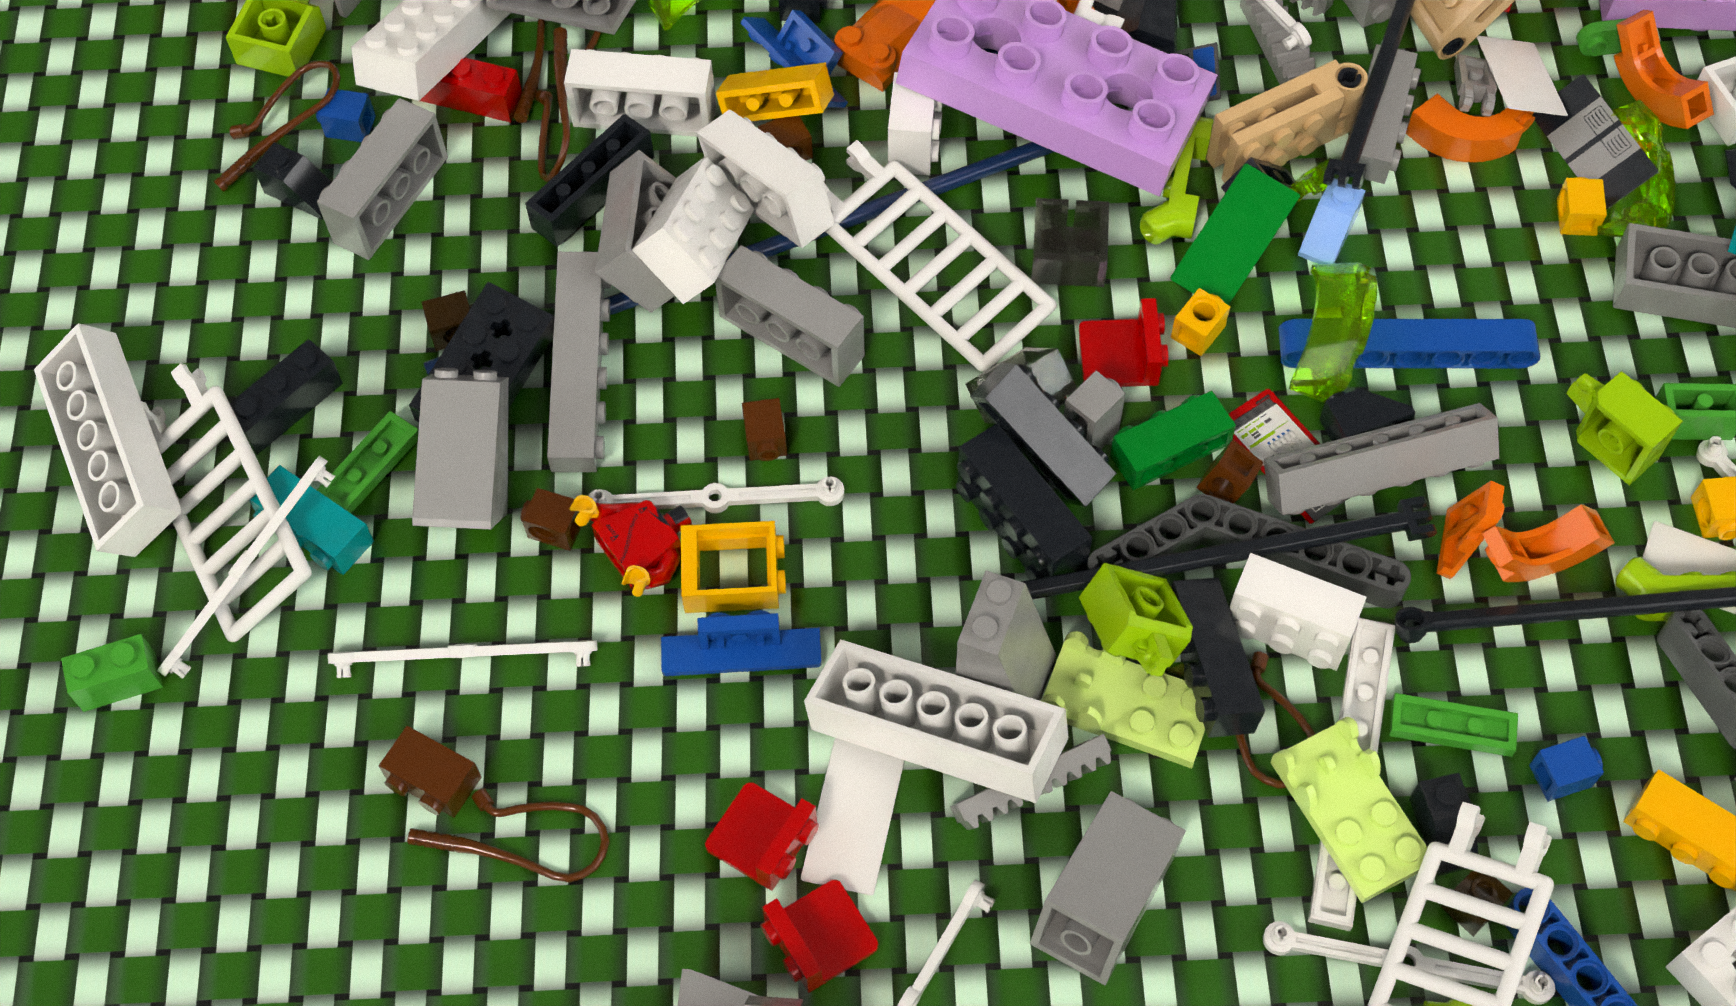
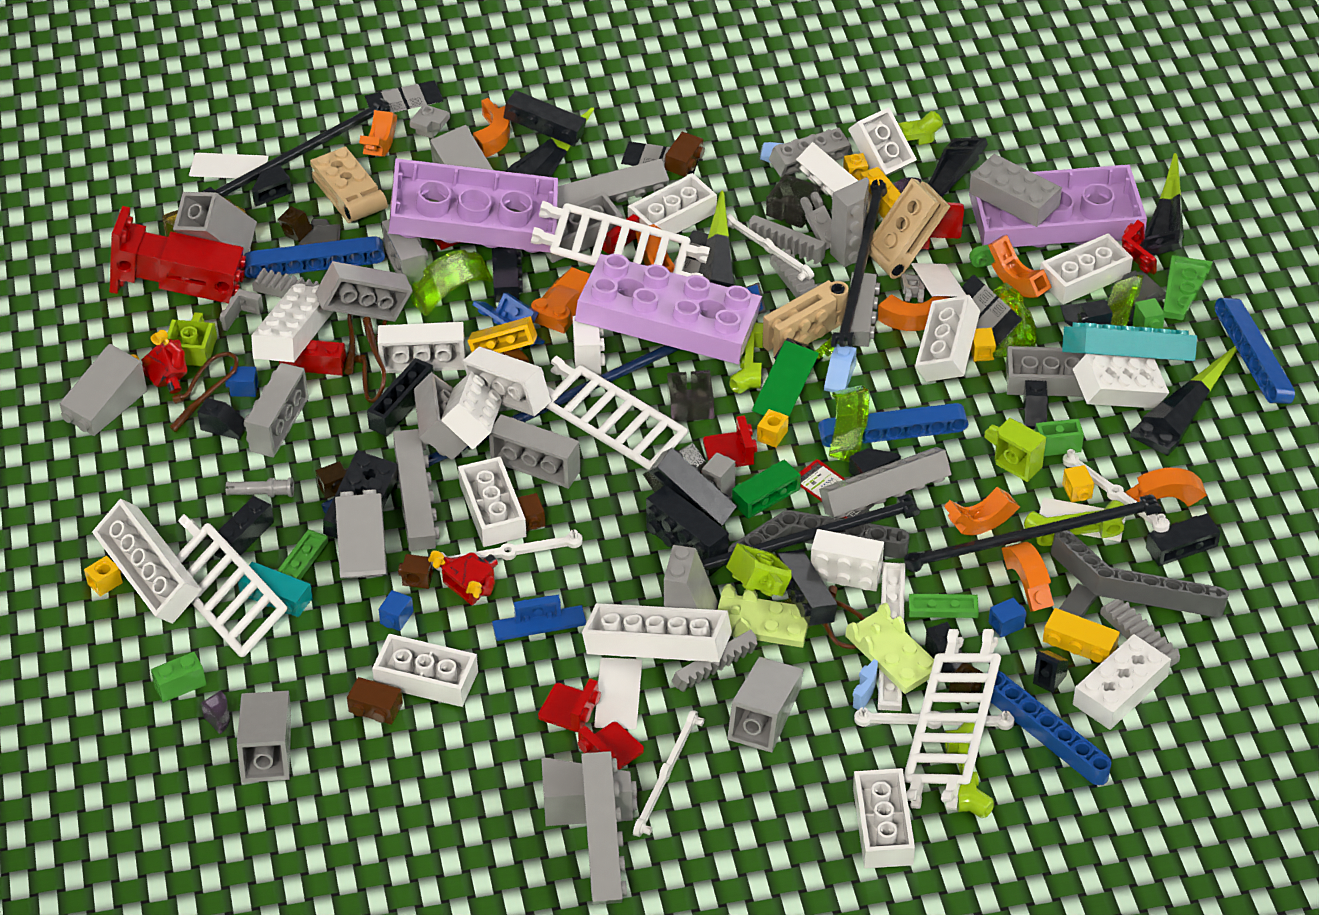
camera: 10 degrees left, 15 degrees down
white piece [157,455,335,679] -> none
white piece [328,640,598,678] -> none
reddish brown piece [407,788,610,882] -> none
yellow window [681,521,786,613] -> none
reddish brown brick [1196,440,1264,504] -> none
orange wing [1436,481,1505,579] -> none
none -> light grey slope [60,344,147,436]
none -> yellow brick [84,556,123,597]
none -> red torso [131,330,187,394]
none -> clear purple brick [201,691,230,734]
none -> light grey pin [226,477,294,497]
none -> light grey slope [237,691,291,783]
none -> white brick [372,634,478,707]
none -> blue brick [378,590,413,631]
none -> white brick [458,456,526,547]
none -> light blue slope [852,659,878,710]
none -> white brick [915,295,980,382]
none -> orange arch [1001,542,1054,612]
none -> black slope [1023,380,1048,429]
none -> black slope [1033,650,1069,693]
none -> dark grey tile [1059,583,1097,618]

